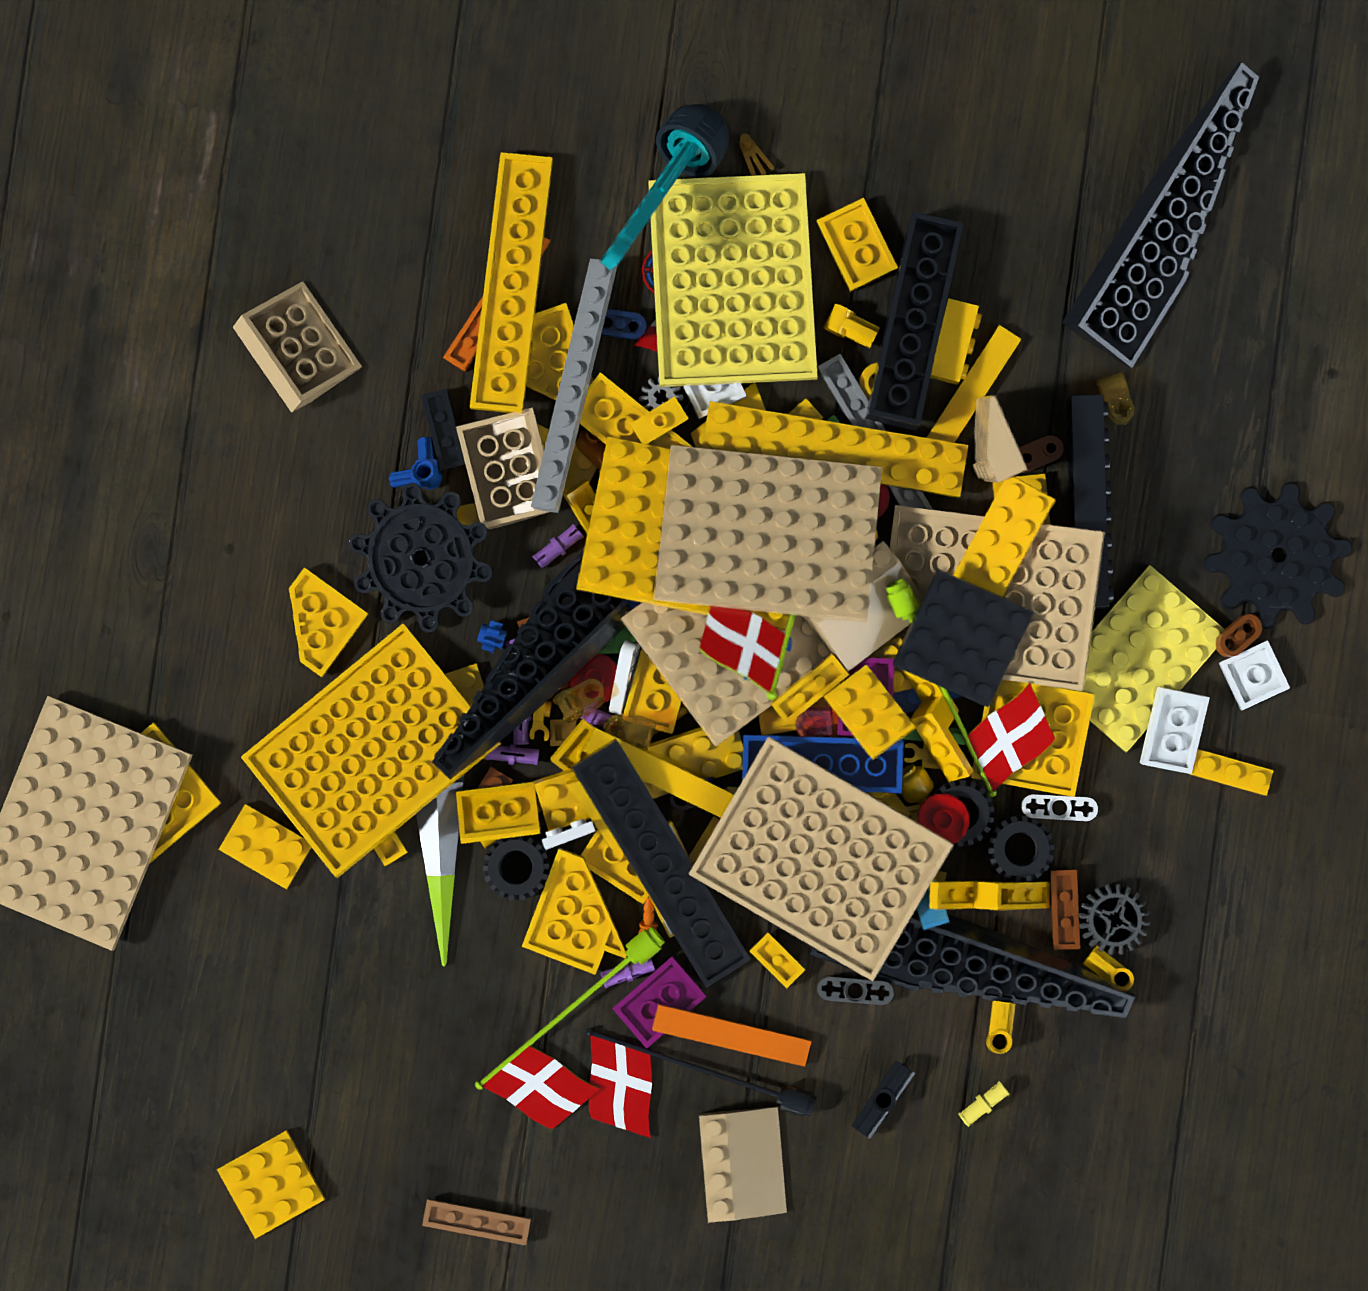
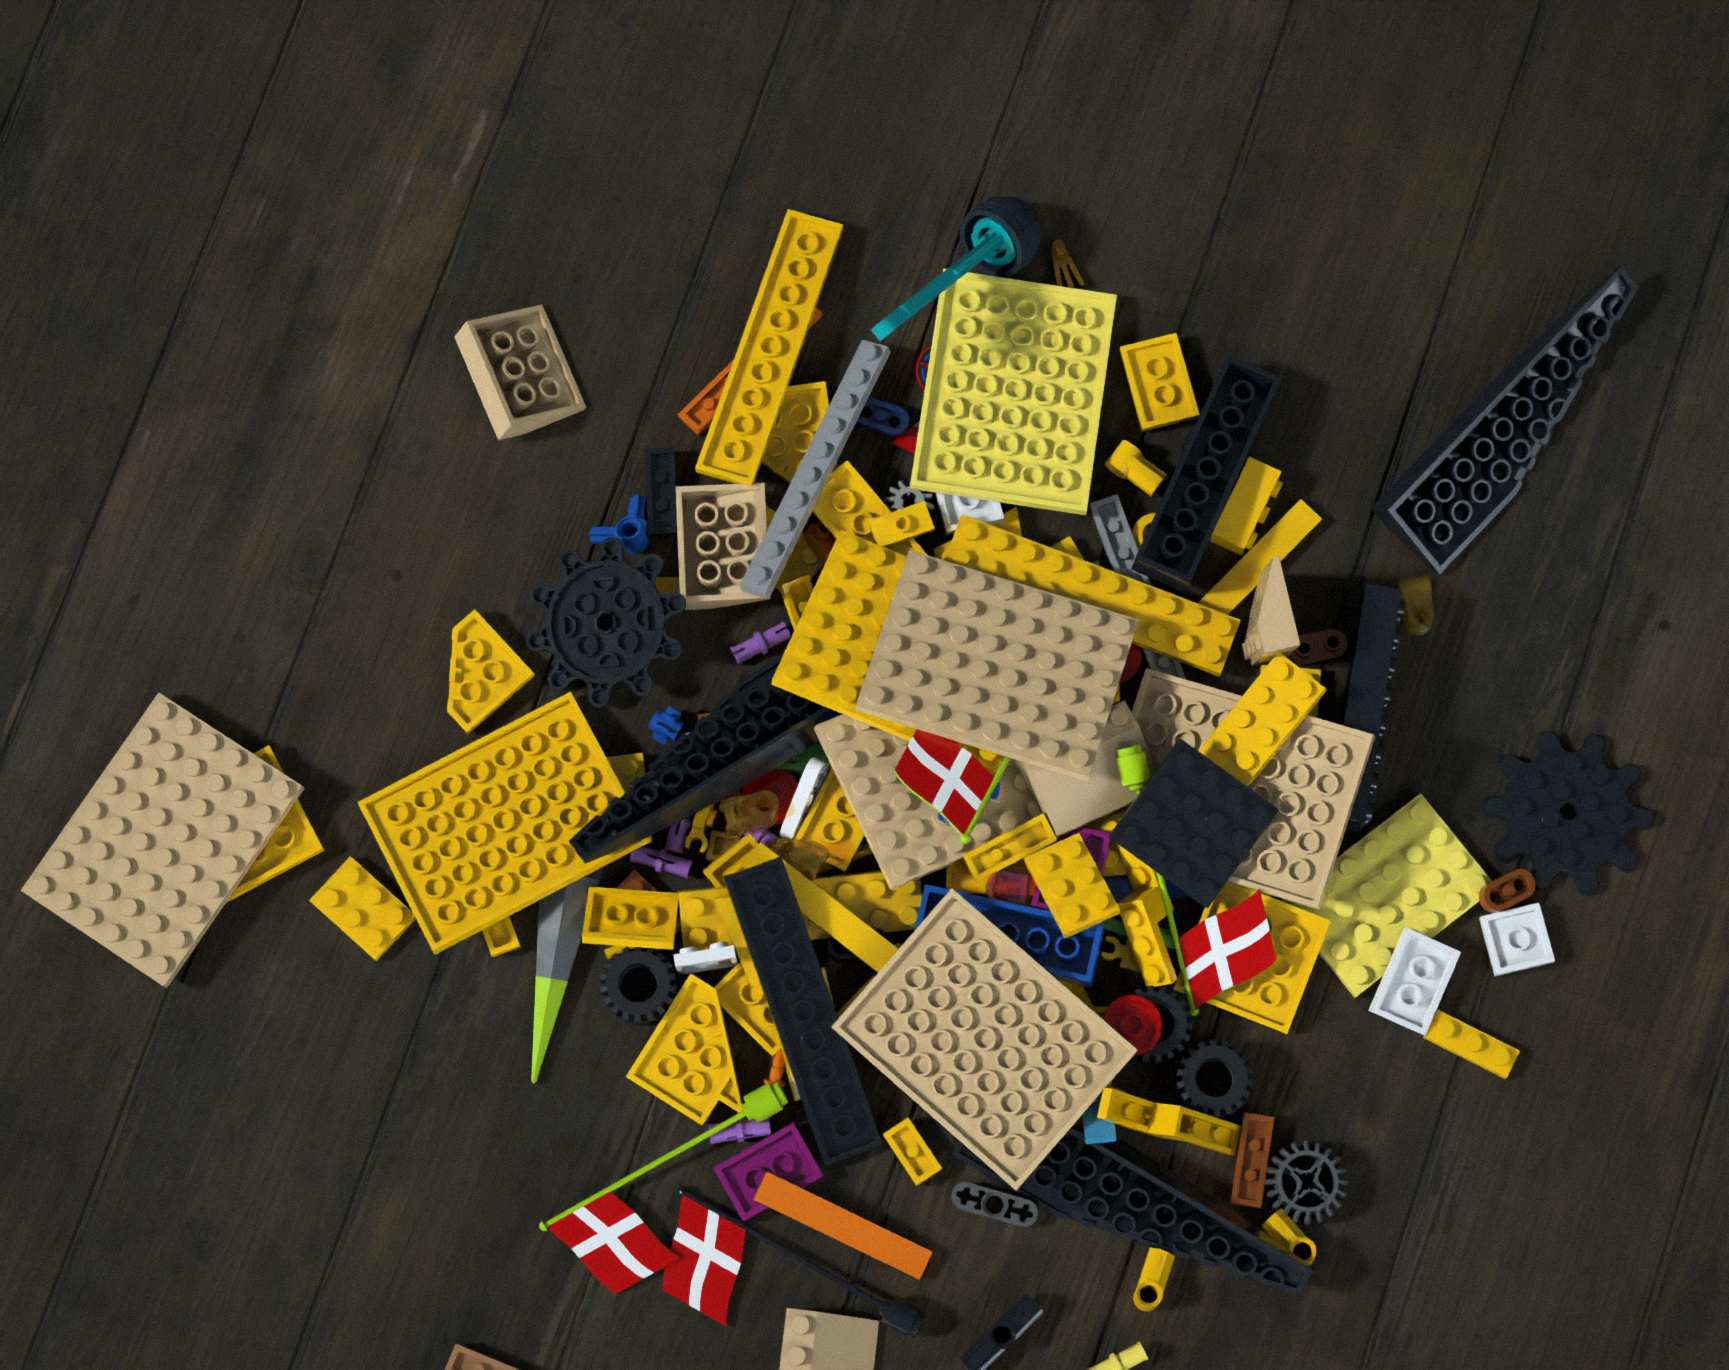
camera: 10 degrees right, 10 degrees down
yellow plate [217,1130,325,1239] -> none
yellow head [900,764,934,804] -> none
white beam [1021,795,1098,821] -> none

